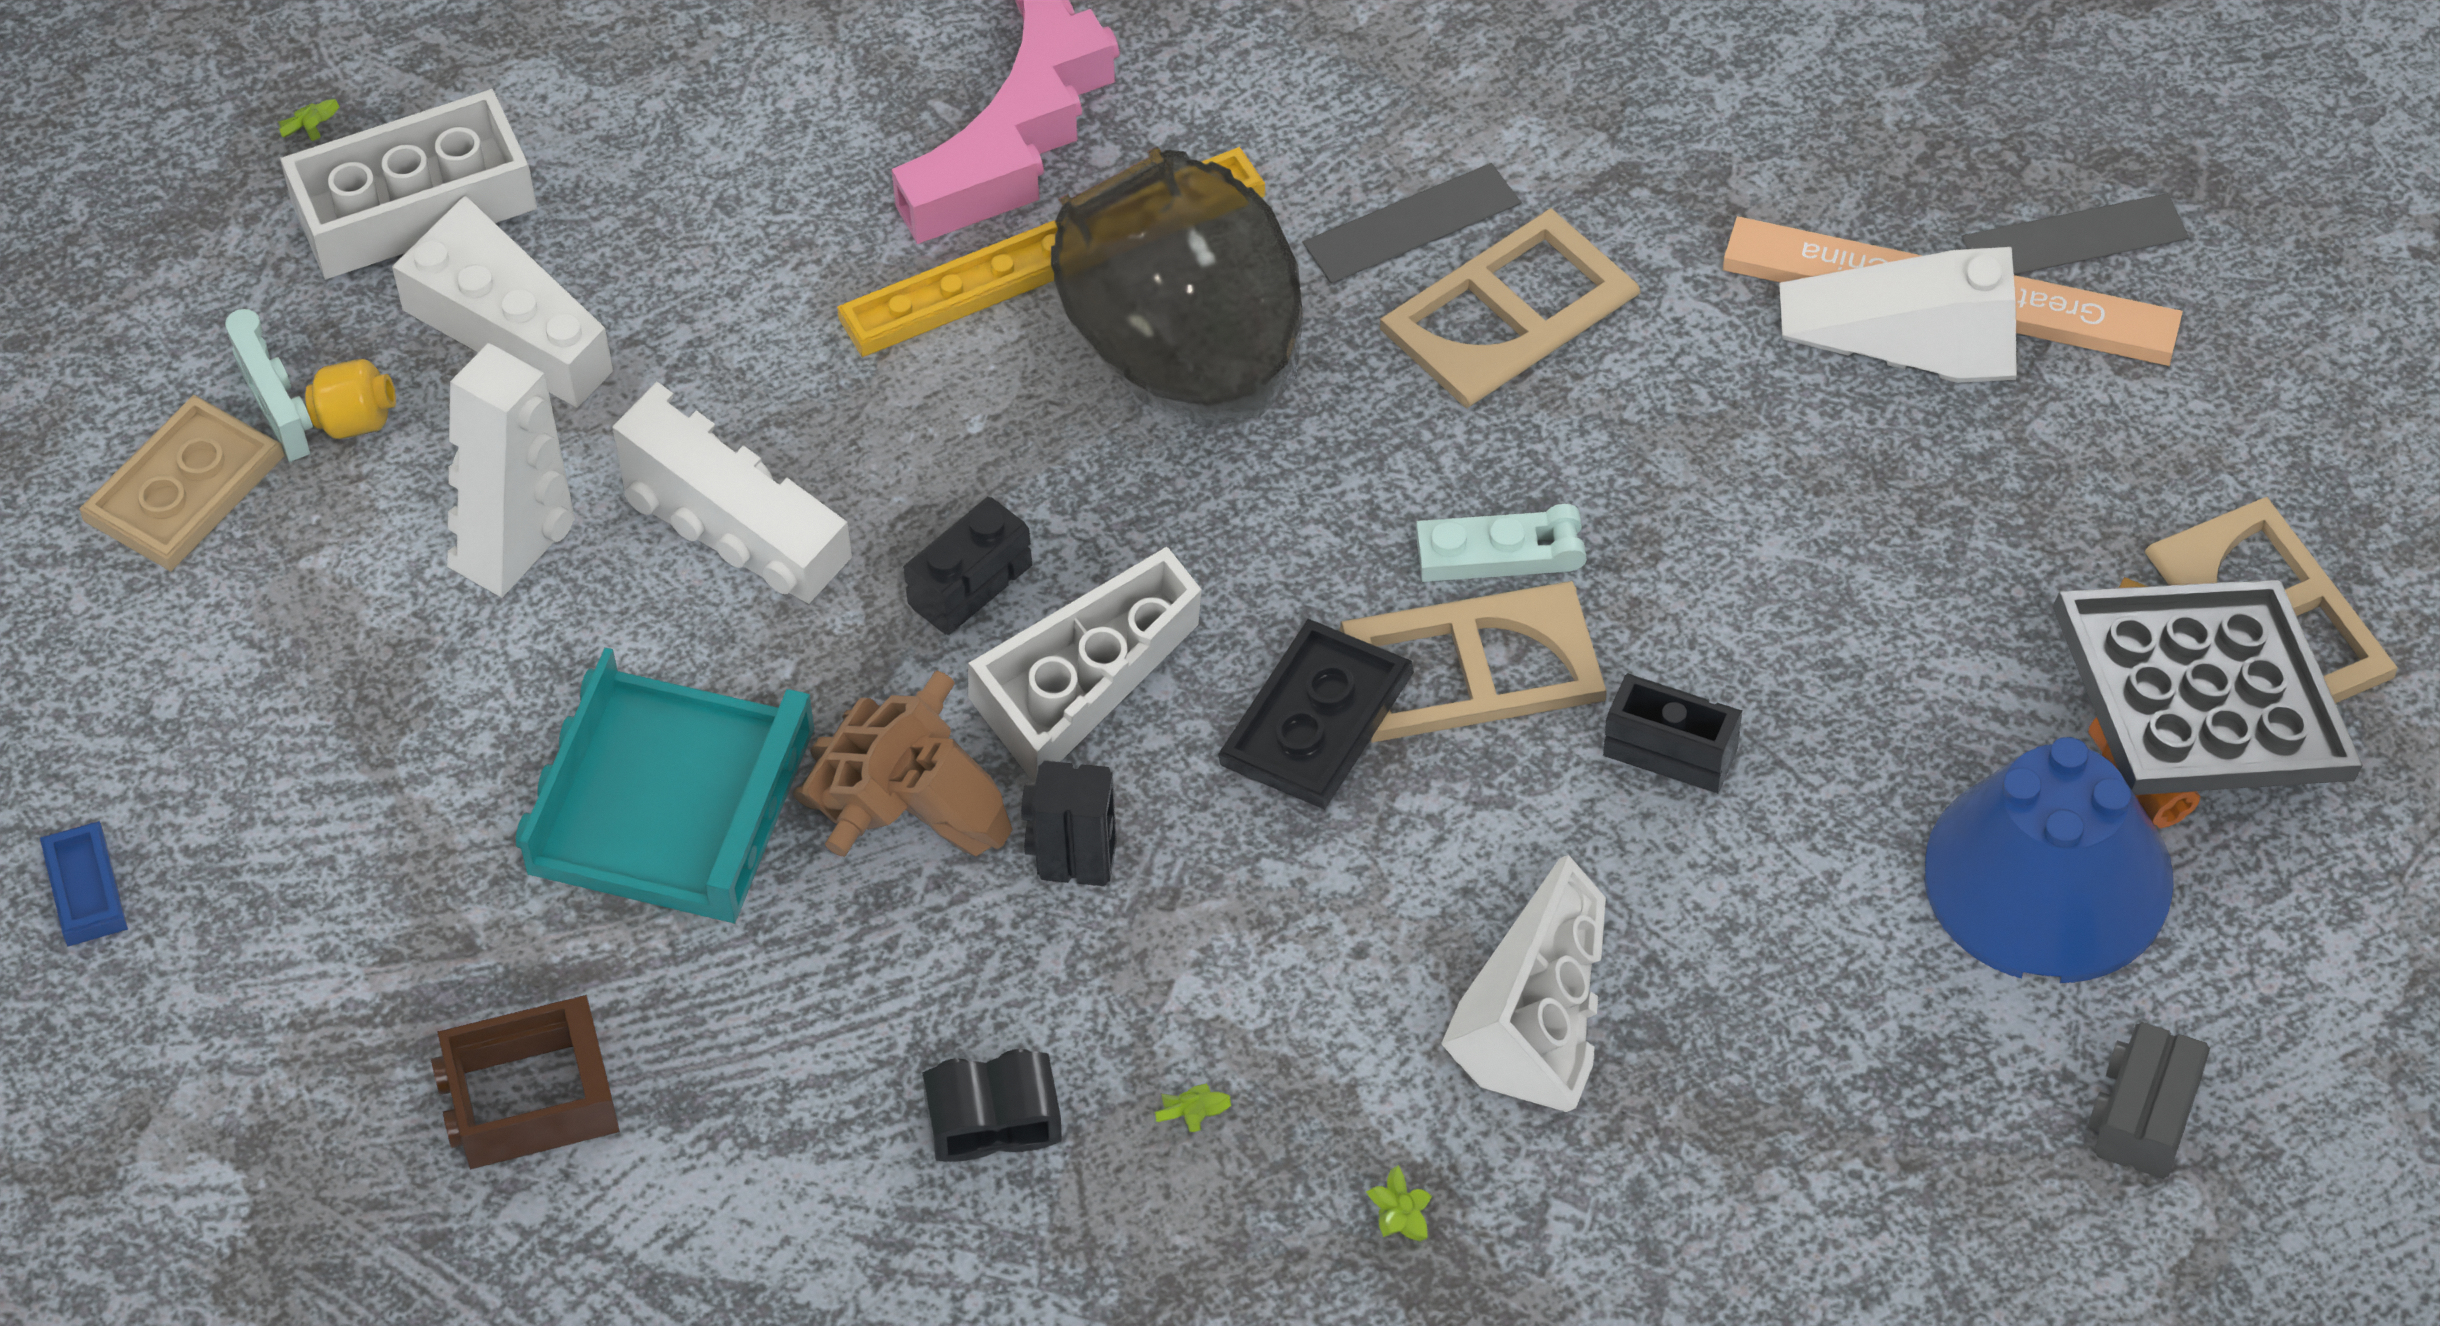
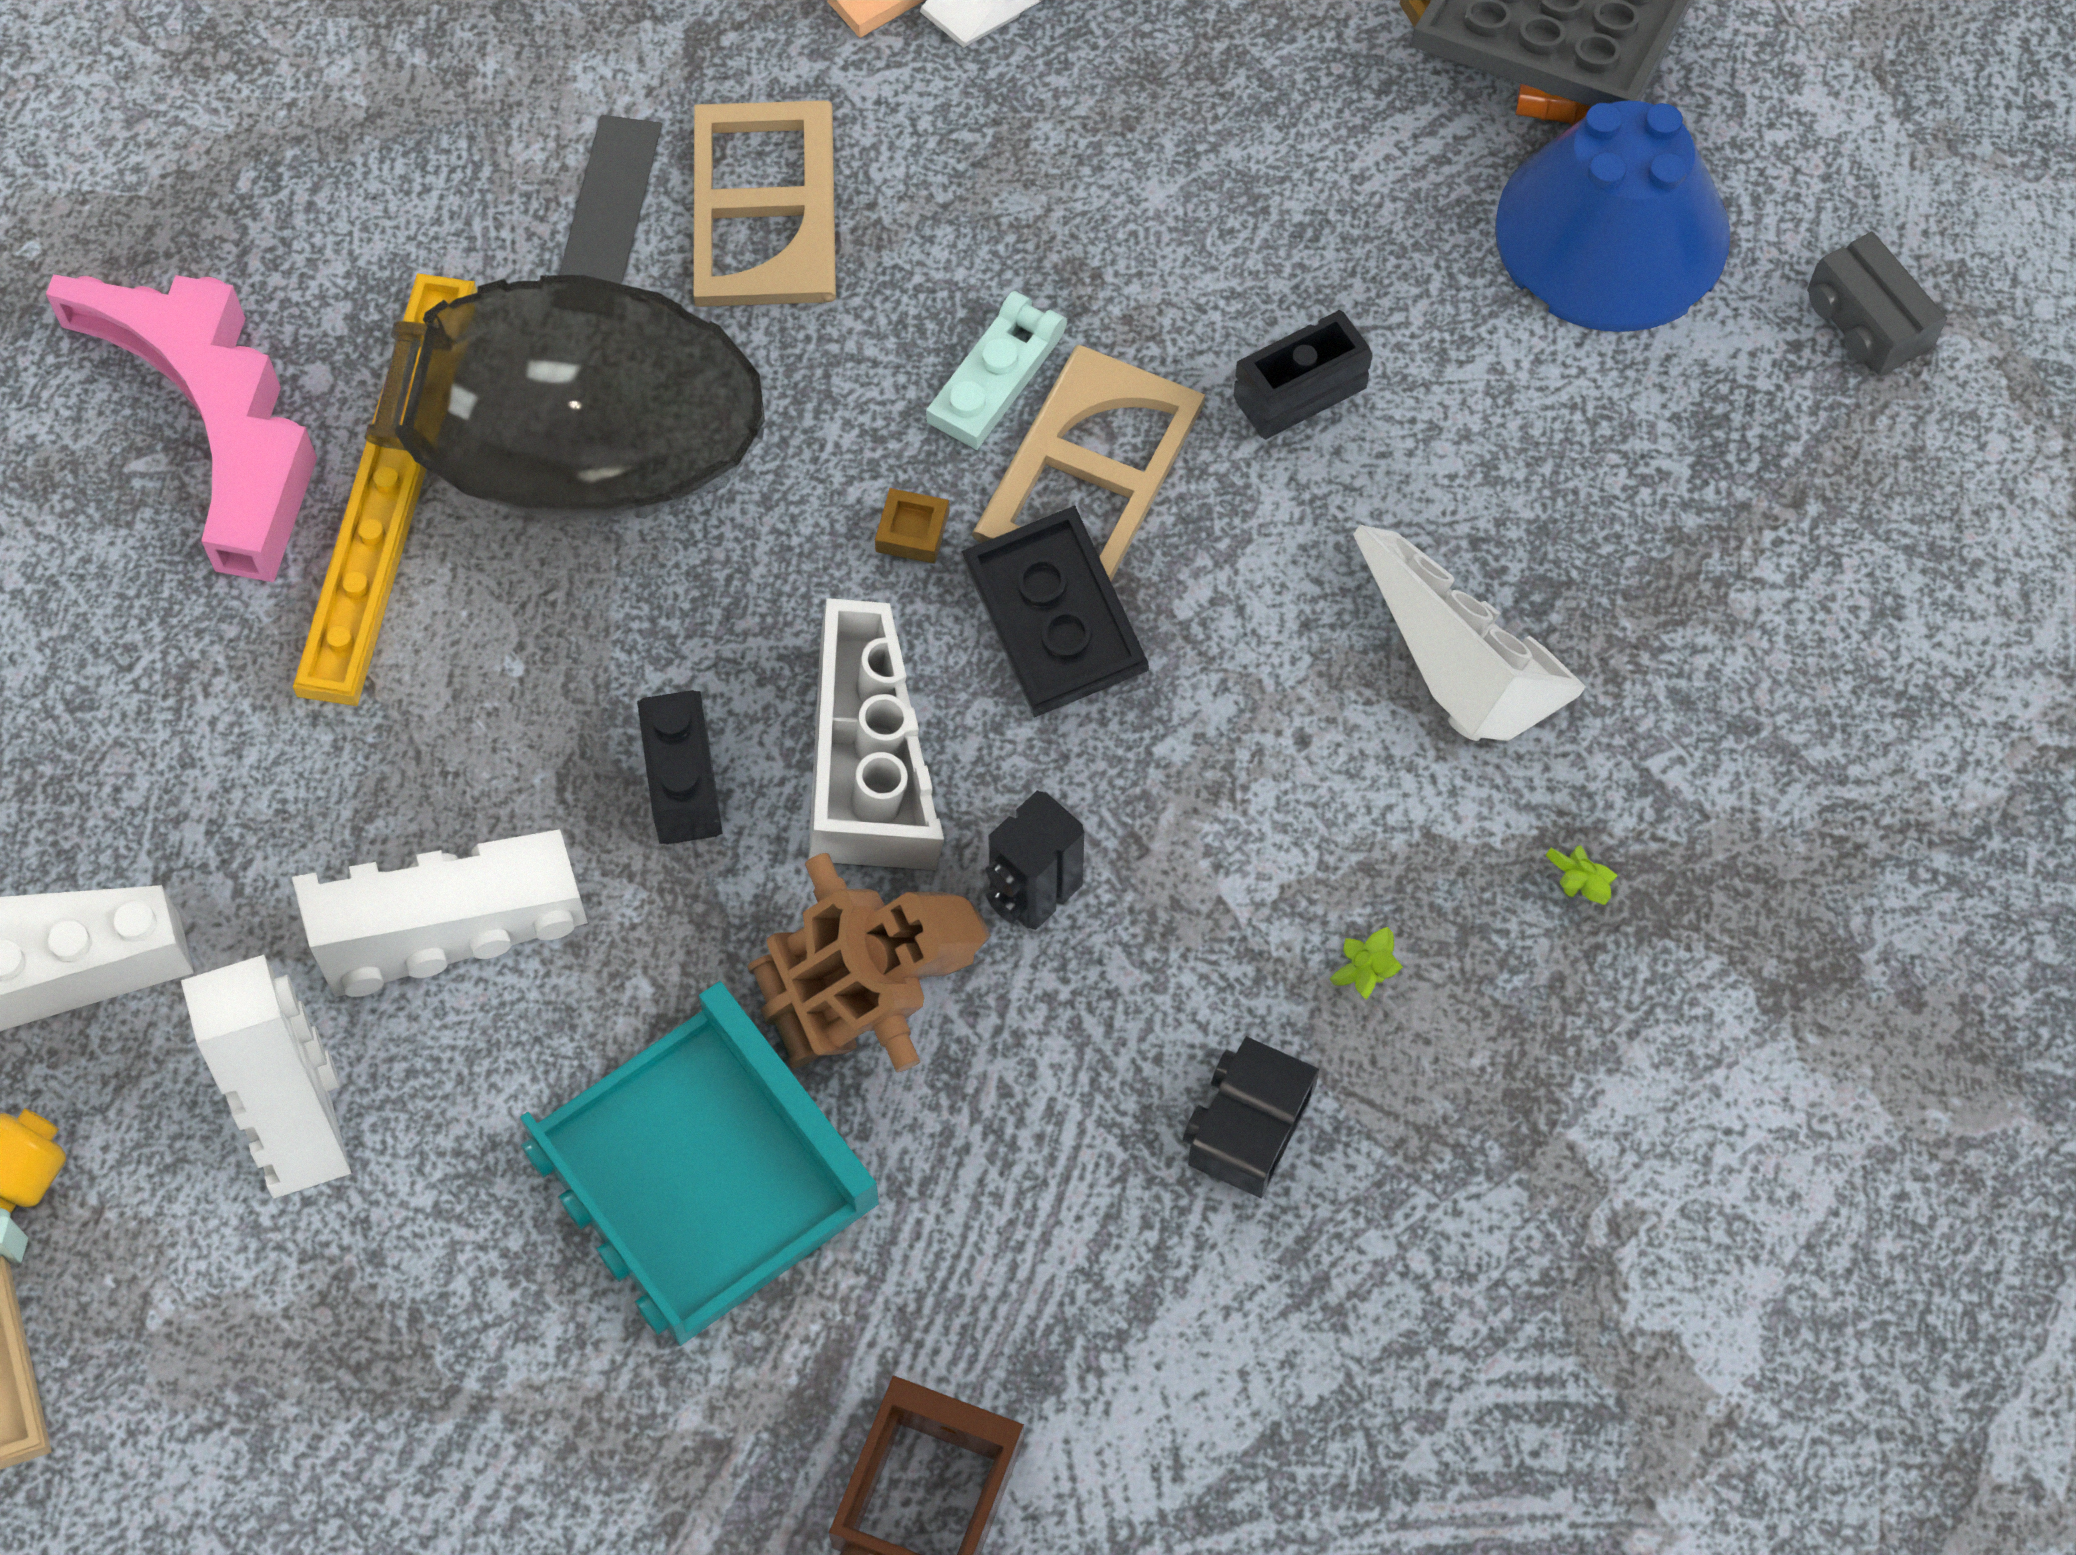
camera: 55 degrees left, 10 degrees up
none -> pearl gold plate [875,488,950,564]

